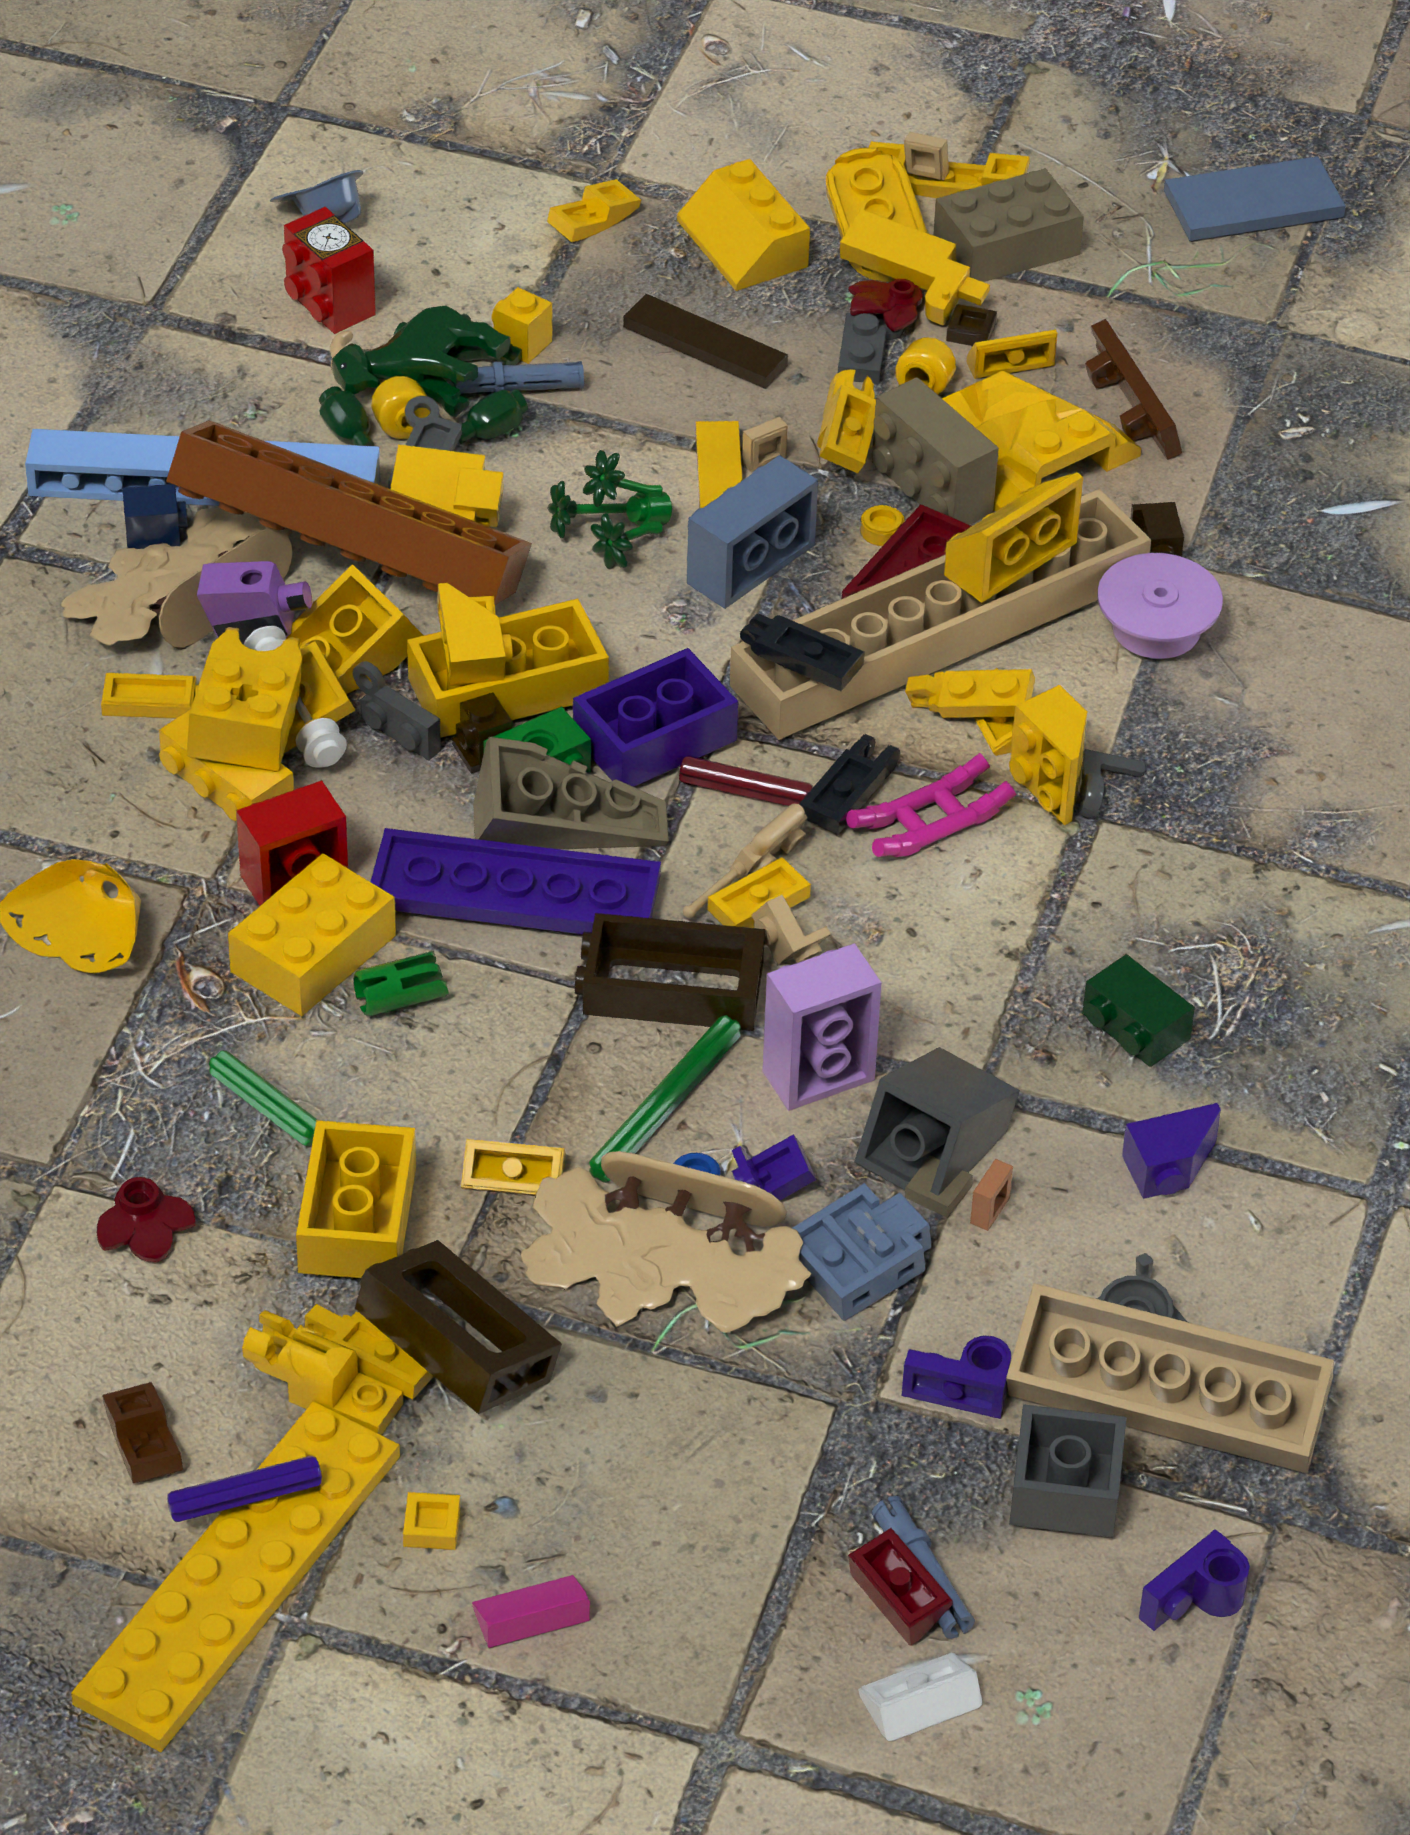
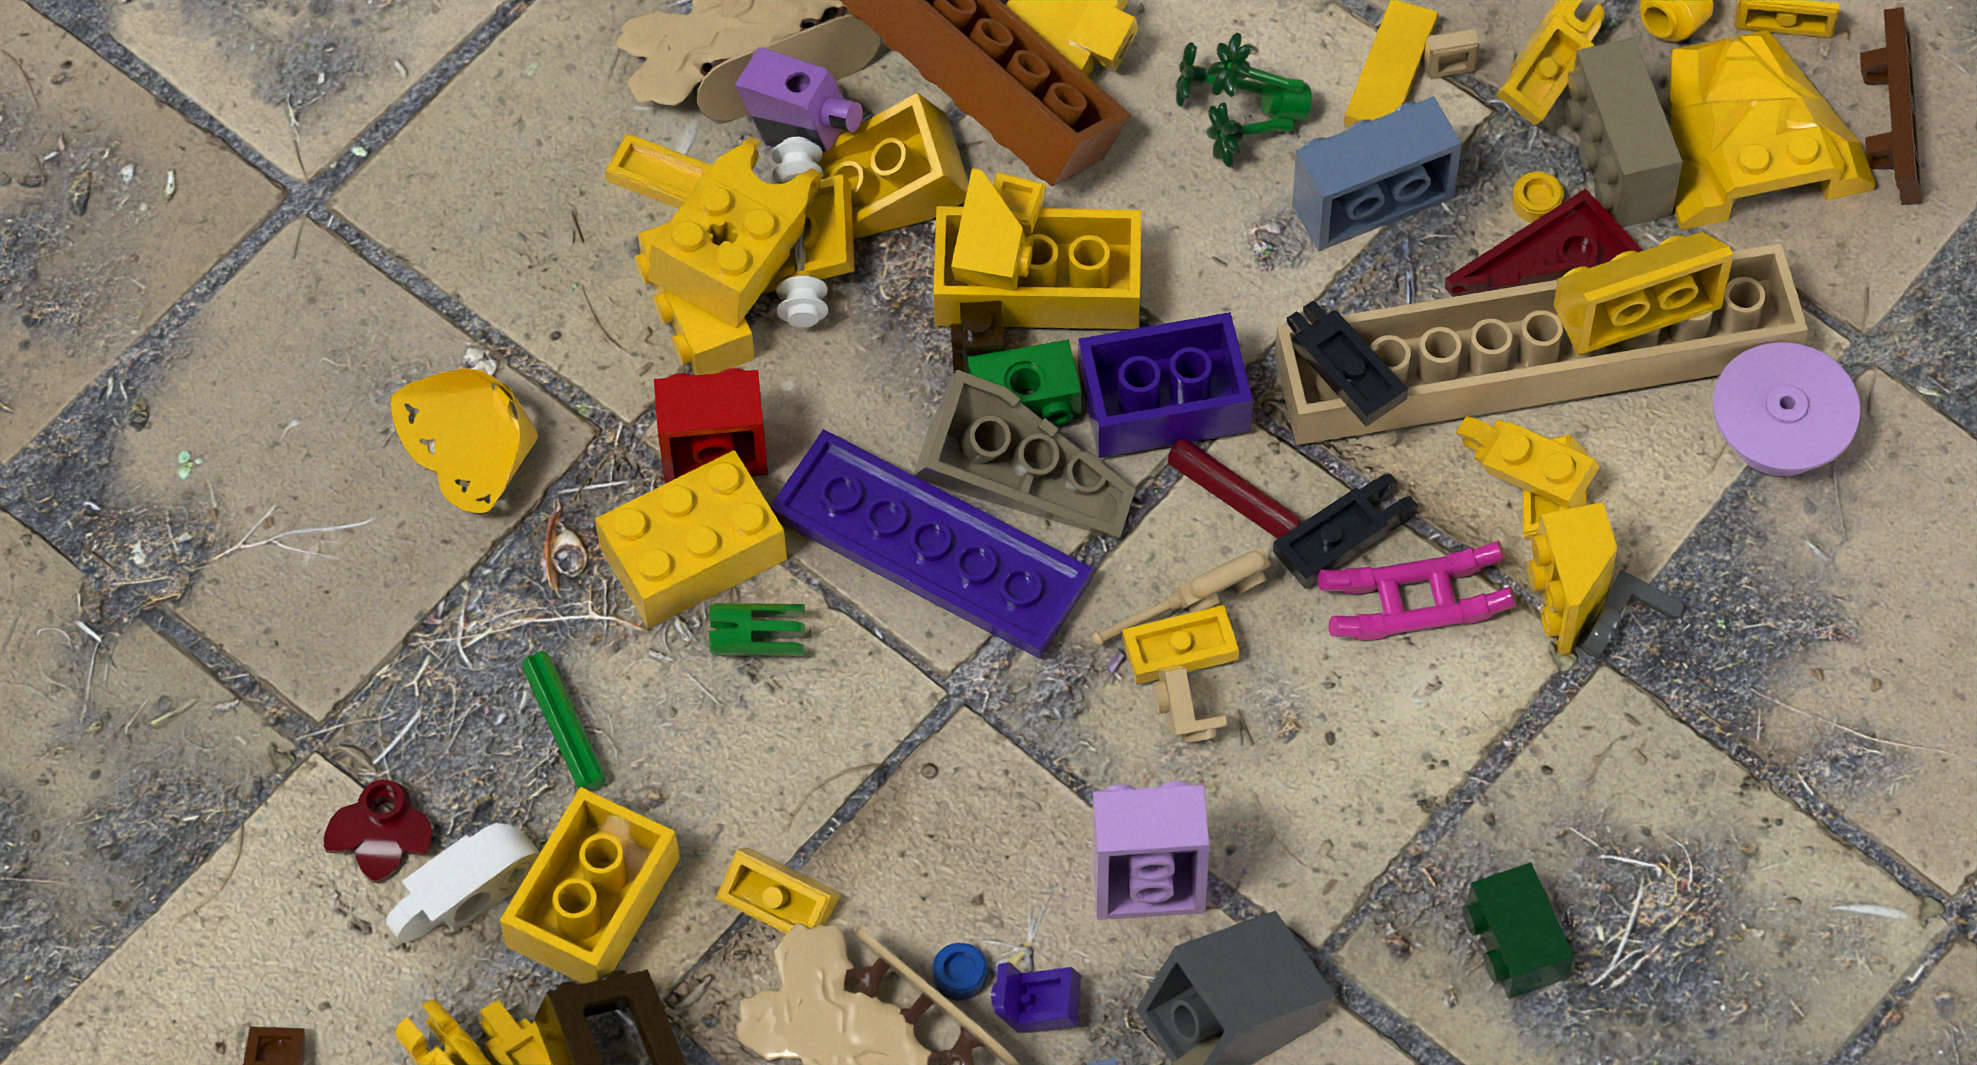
camera: 25 degrees right, 15 degrees up
dark grey hinge [353,661,441,761] -> none
dark brown piece [575,913,765,1031] -> none
green axle [589,1015,741,1183] -> none
dark brown brick [1130,502,1184,557] -> none
none -> white piece [386,823,540,943]

